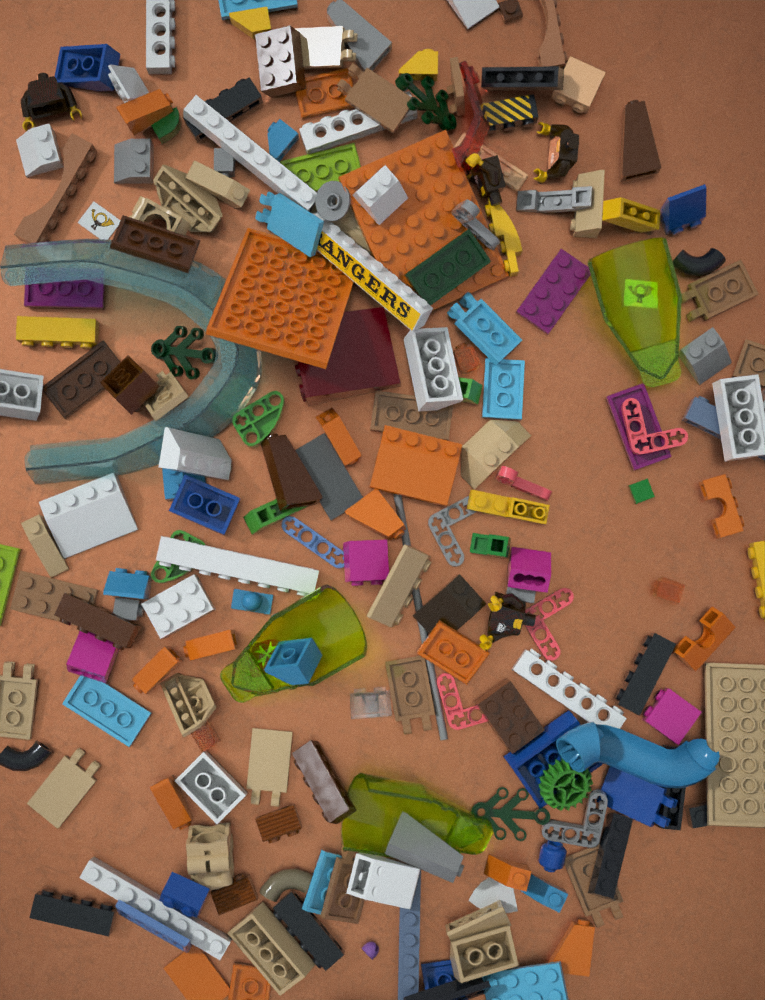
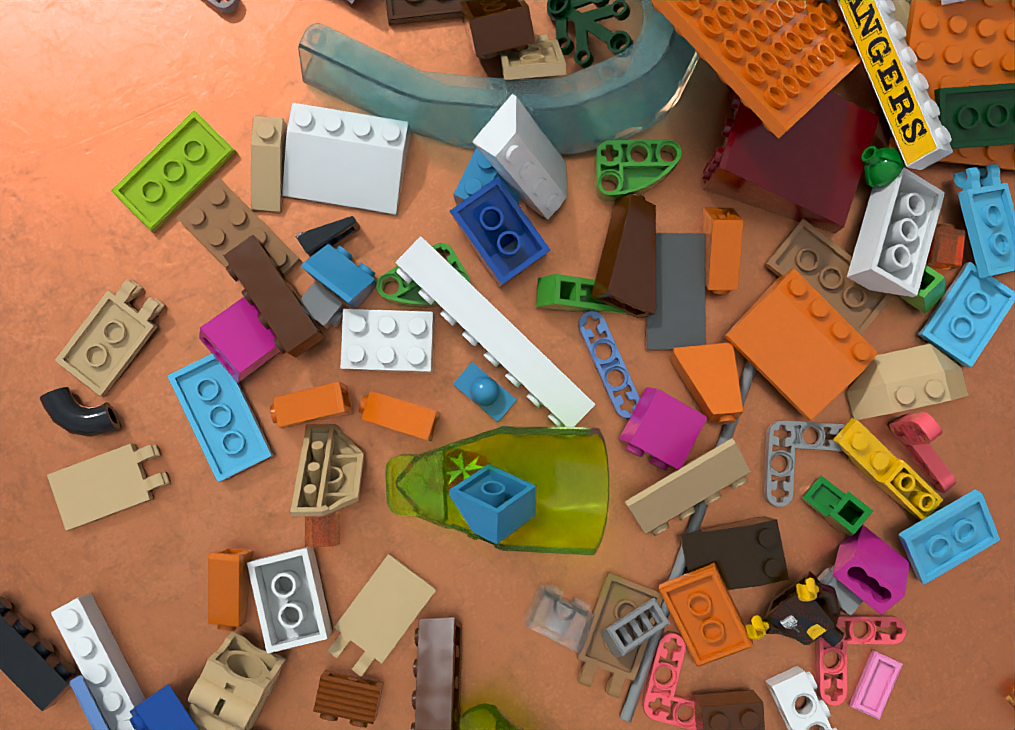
camera: 30 degrees right, 0 degrees up
none -> black slope [295,216,360,257]
none -> light grey slope [600,598,670,658]
none -> bright pink tile [849,650,903,720]
none -> green piece [861,146,906,188]
none -> medium azure plate [898,489,1000,585]

